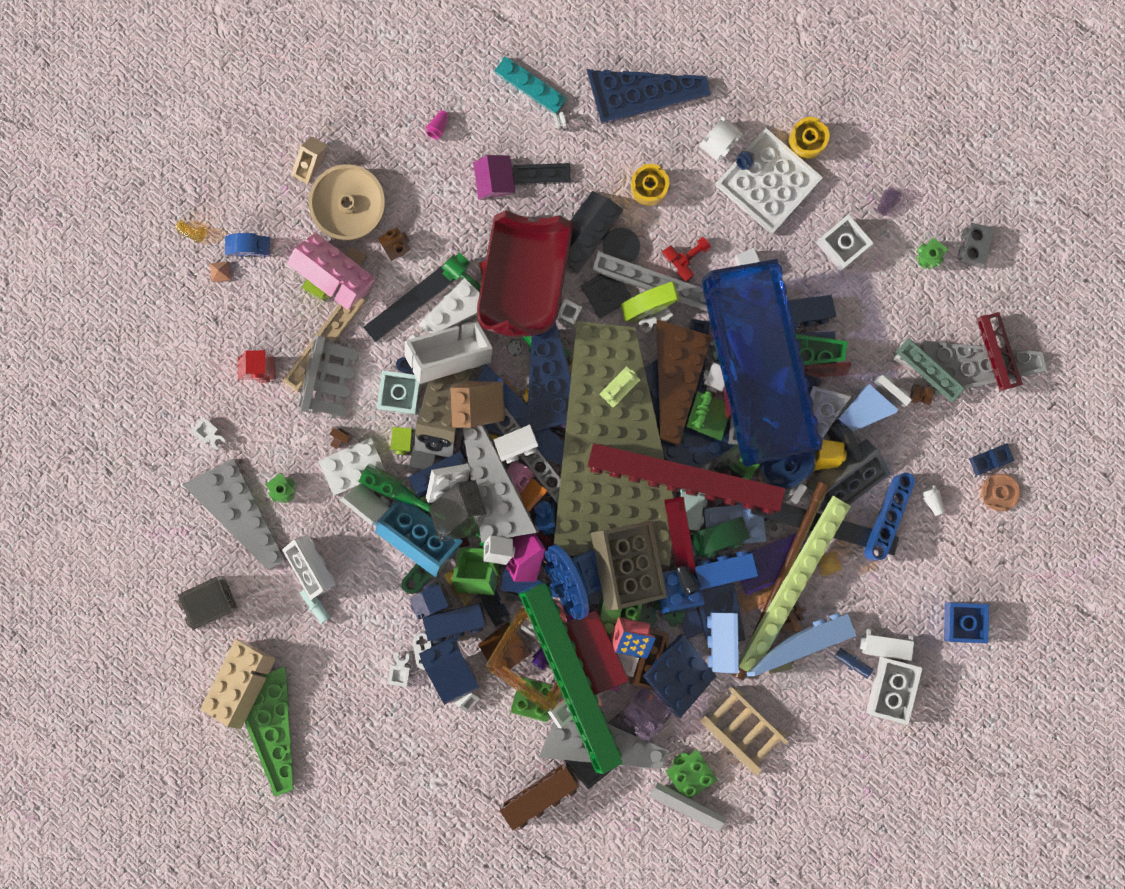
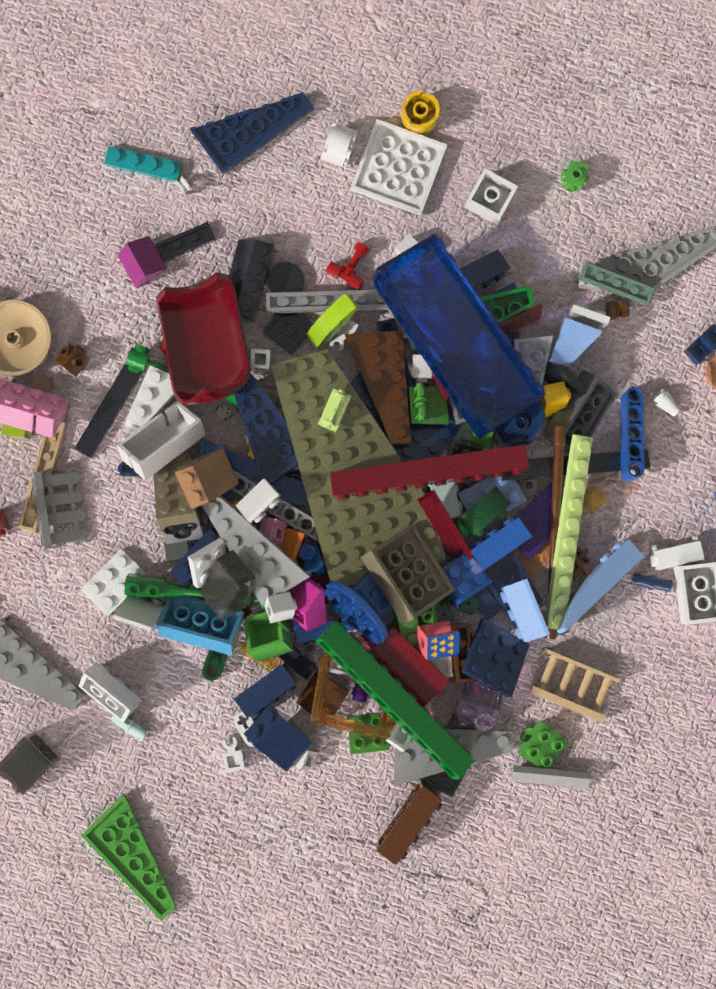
camera: 20 degrees left, 0 degrees up
tan piece [200,639,276,729] -> none
bright green brick [265,473,297,504] -> none
reddish brown tile [329,426,354,449] -> none
light aqua brick [376,370,422,416] -> none
lime brick [391,427,413,455] -> none
dark blue wedge [409,582,452,620] -> none
dark pink cone [425,110,449,140] -> none
yellow brick [630,164,669,206] -> none
black cone [676,565,700,596] -> none
dark blue plate [736,151,755,170] -> none
white plate [785,484,807,505] -> none
clear purple cone [876,186,902,216] -> none
dark grey brick [958,223,994,268] -> none
dark red fence [976,312,1023,392] -> none

